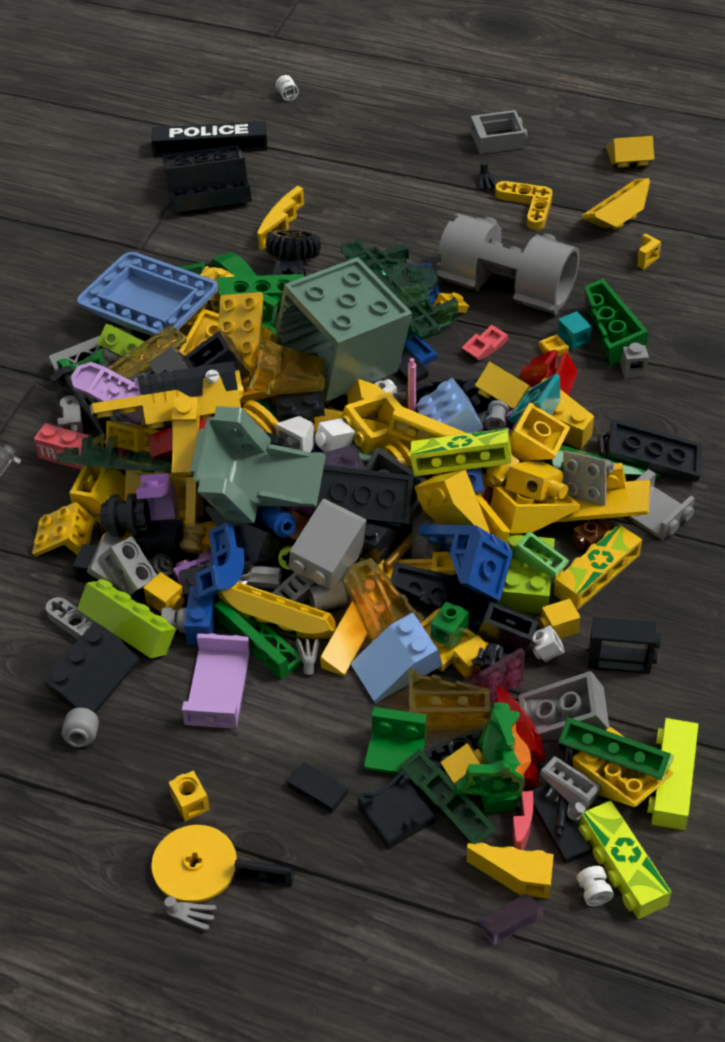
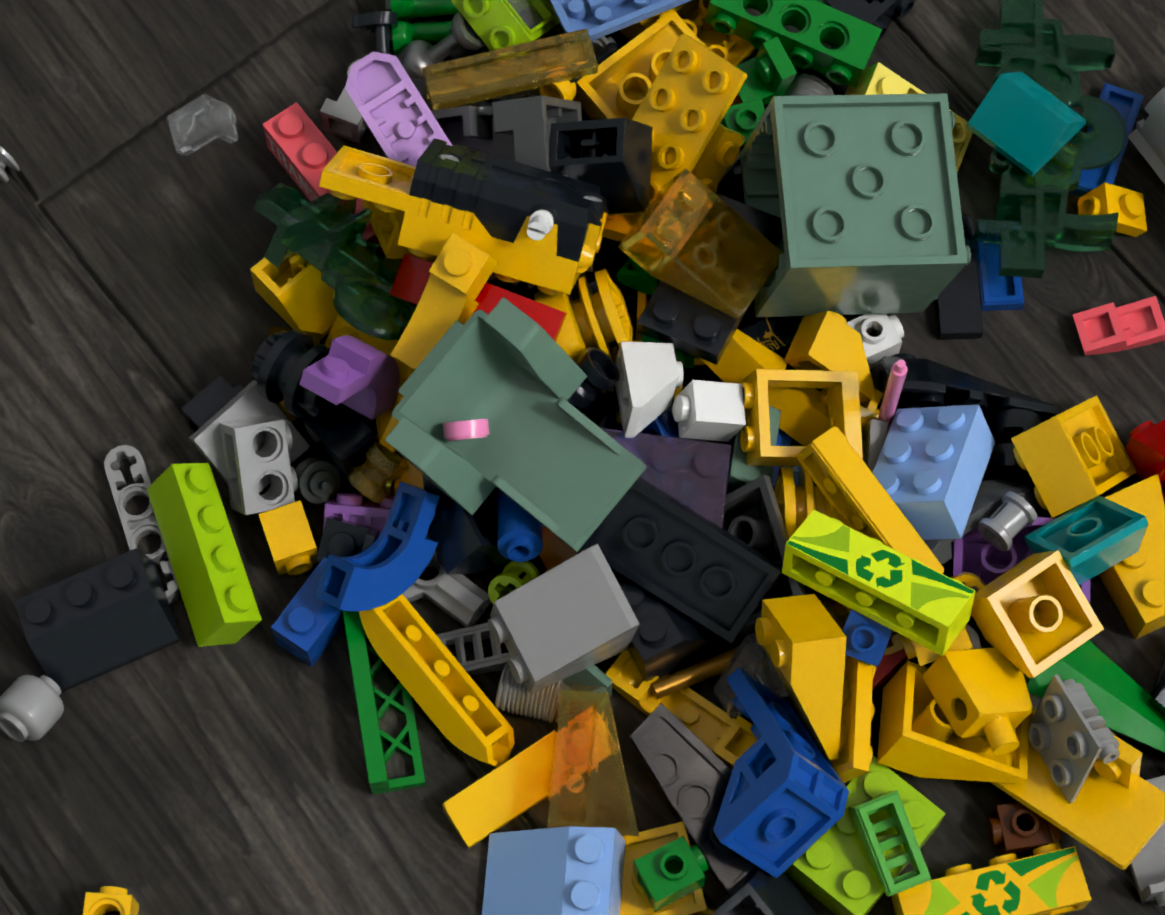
camera: 30 degrees right, 20 degrees up
yellow bracket [32,502,94,556] -> none
light grey wheel [161,607,187,633] -> none
lavender panel [182,633,250,729] -> none
light grey piece [295,638,319,675] -> none
none -> bright pink tile [443,419,490,441]
none -> teal slope [967,72,1087,177]

